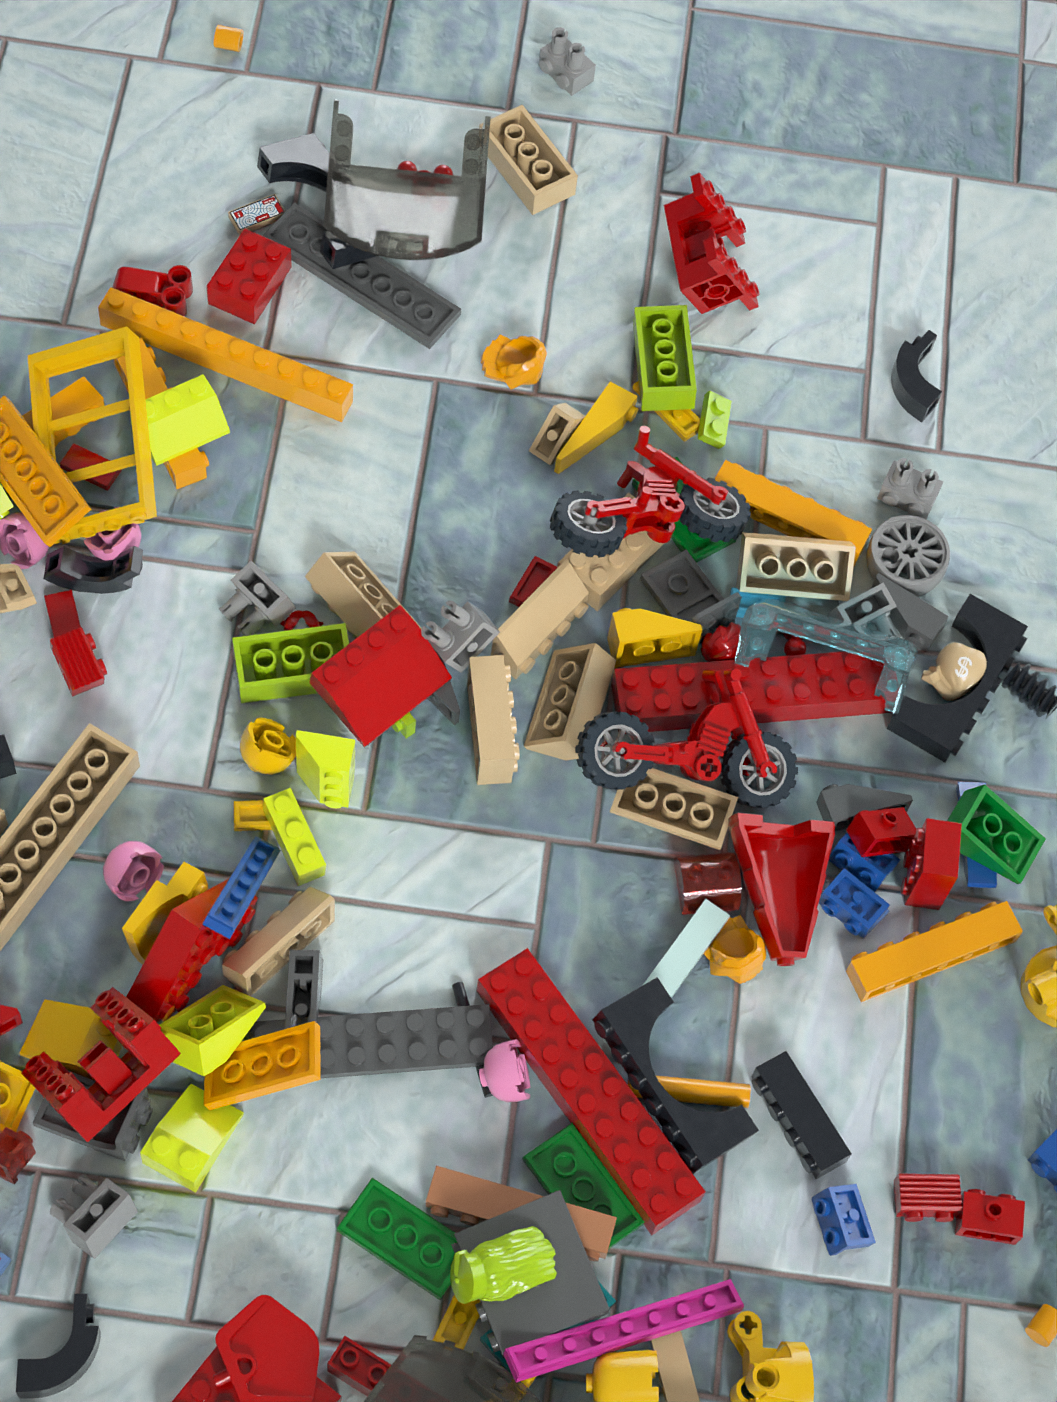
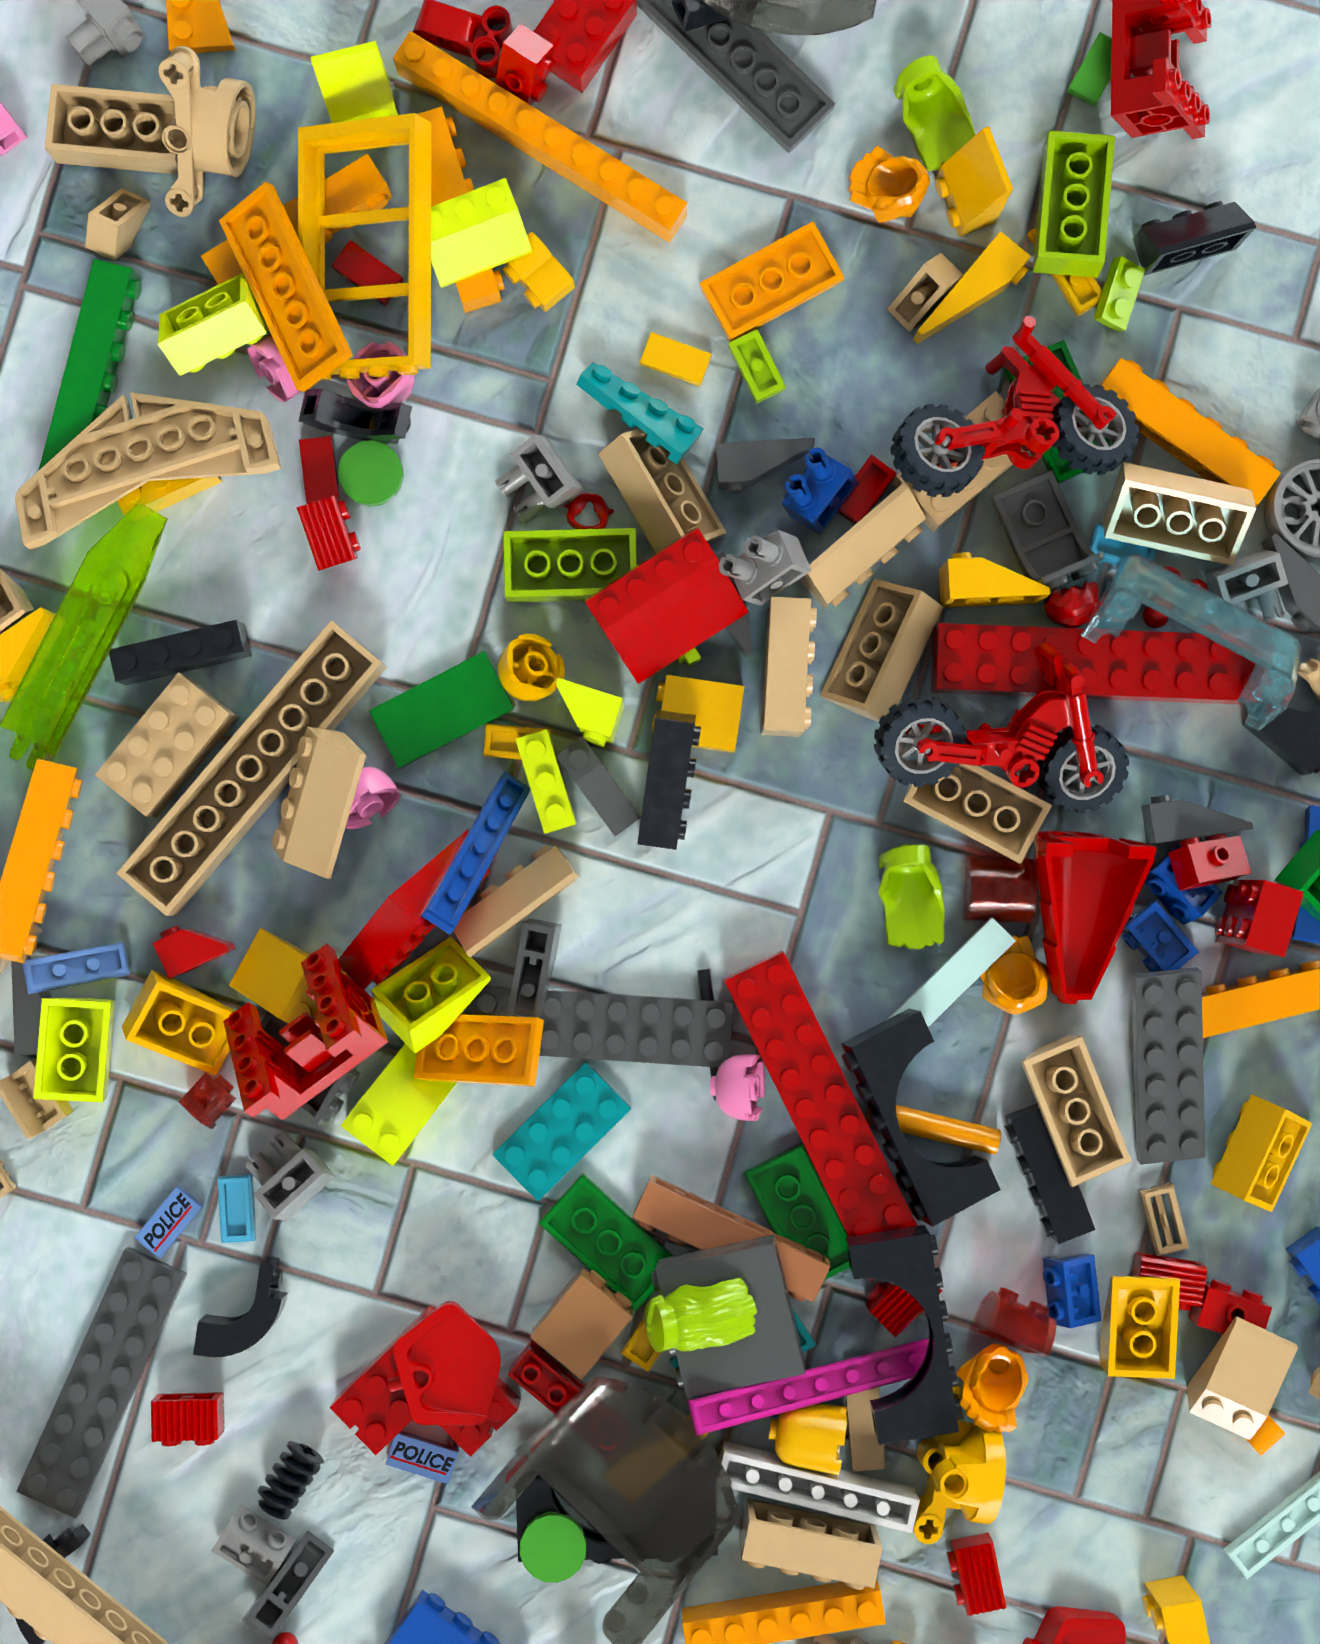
camera: 20 degrees right, 25 degrees up
yellow slope [122,862,208,965] -> none
none -> medium azure tile [217,1174,256,1243]
none -> tan slope [272,726,366,879]
none -> neon yellow slope [310,41,398,123]
none -> bright green tile [338,440,404,507]
none -> green tile [369,651,515,769]
none -> teal plate [492,1061,632,1201]
none -> red brick [495,24,554,105]
none -> yellow brick [502,232,575,312]
none -> medium nougat brick [530,1268,633,1380]
none -> dark grey slope [556,737,641,836]
none -> teal wing [576,362,704,465]
none -> black brick [637,710,701,850]
none -> yellow tile [640,332,712,387]
none -> yellow brick [651,675,745,753]
none -> light orange plate [699,221,845,342]
none -> dark grey slope [715,438,815,493]
none -> lime plate [728,329,786,404]
none -> blue brick [782,447,859,535]
none -> black arch [845,1225,963,1445]
none -> red brick [865,1282,942,1338]
none -> lime hair [878,844,945,949]
none -> lime hair [893,55,976,171]
none -> yellow slope [935,126,1013,237]
none -> light orange hair [956,1344,1028,1433]
none -> clear red brick [970,1287,1056,1356]
none -> tan slope [1021,1035,1132,1187]
none -> bright green tile [1067,32,1112,107]
none -> yellow slope [1099,1276,1180,1379]
none -> dark grey plate [1131,967,1205,1165]
none -> black slope [1133,201,1256,276]
none -> tan tile [1139,1183,1189,1256]
none -> tan slope [1187,1316,1298,1440]
none -> yellow slope [1210,1094,1313,1212]

